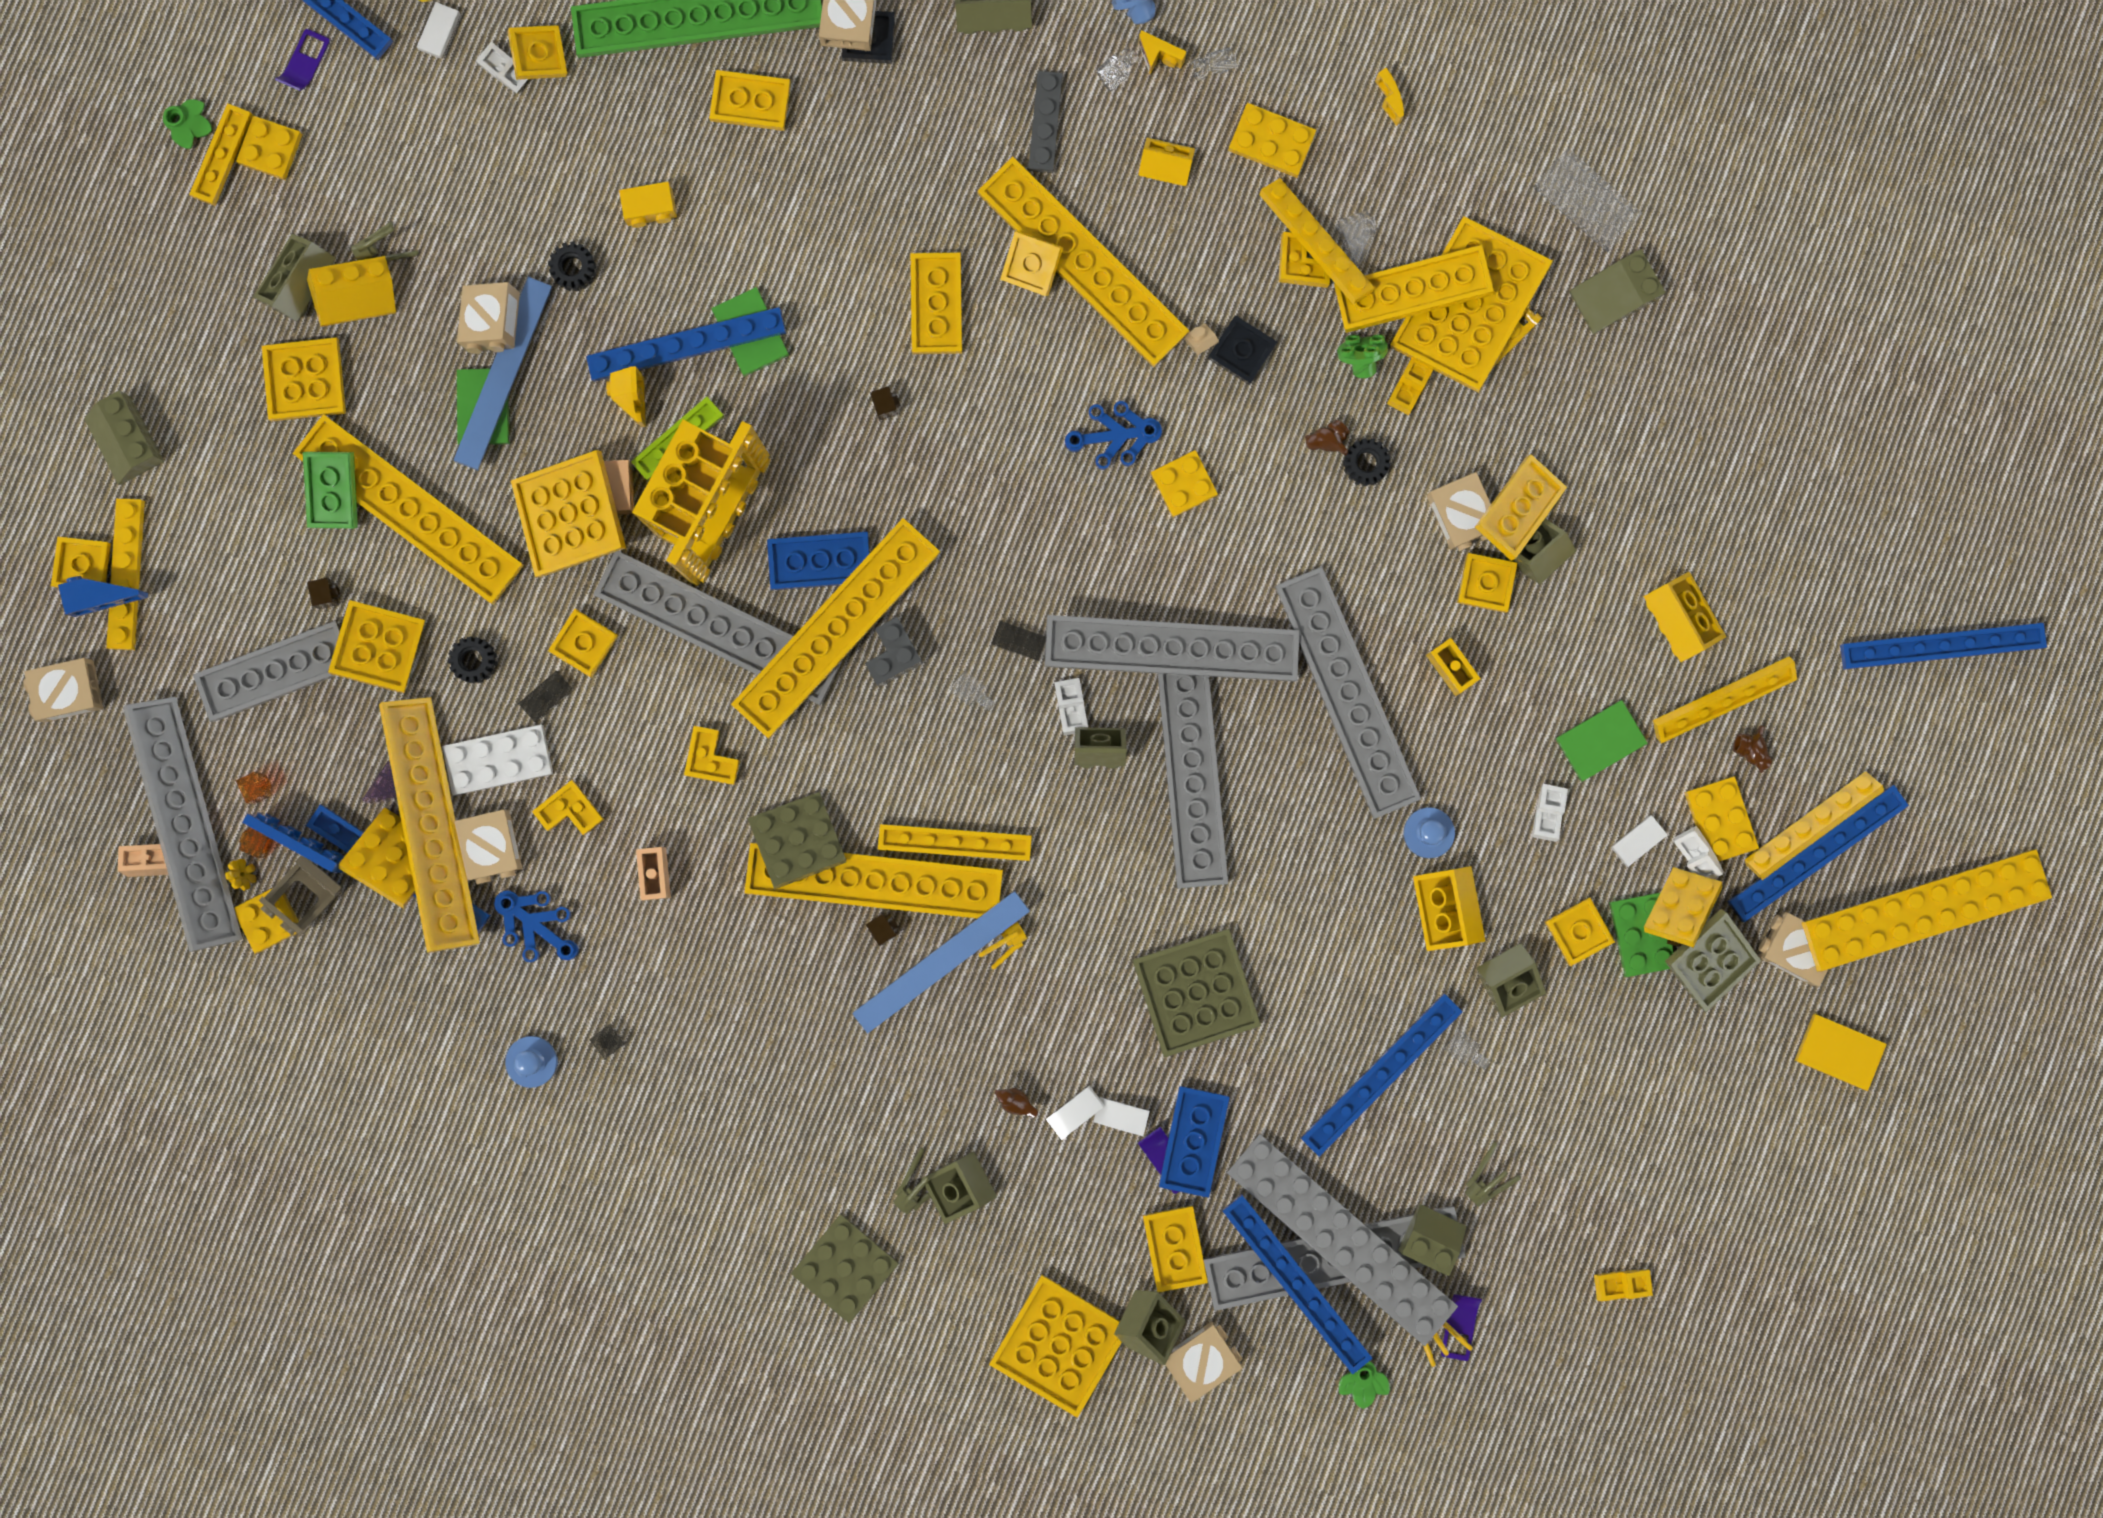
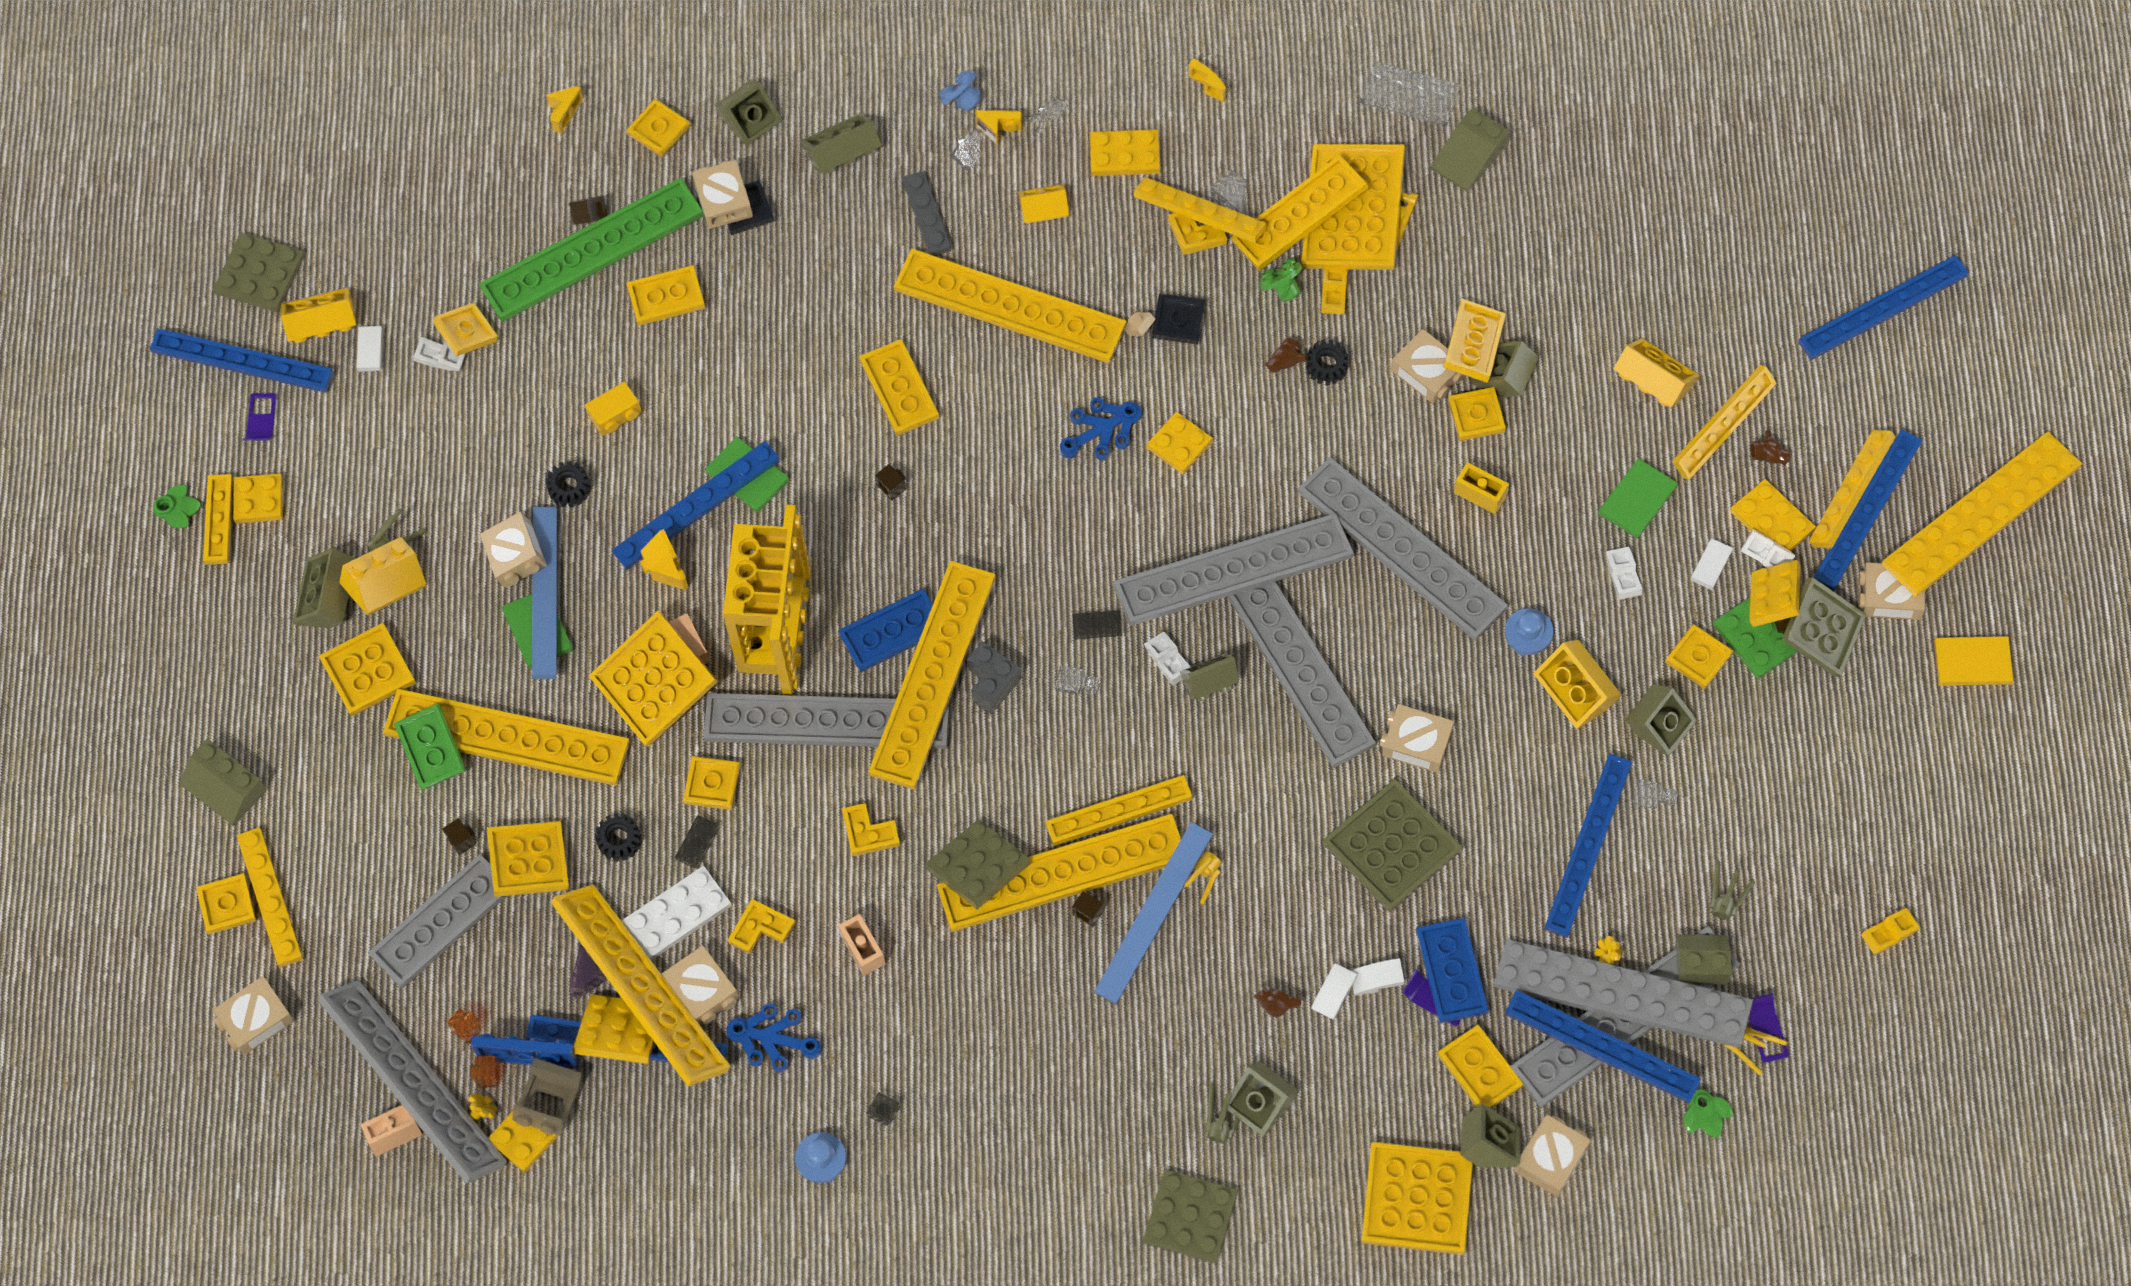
camera: 20 degrees left, 20 degrees down
blue slope [58,576,149,617] -> none
lime plate [631,397,724,482] -> none
yellow plate [1000,231,1063,296] -> none
none -> tan brick [1380,704,1454,773]
none -> yellow plant [1594,936,1623,965]

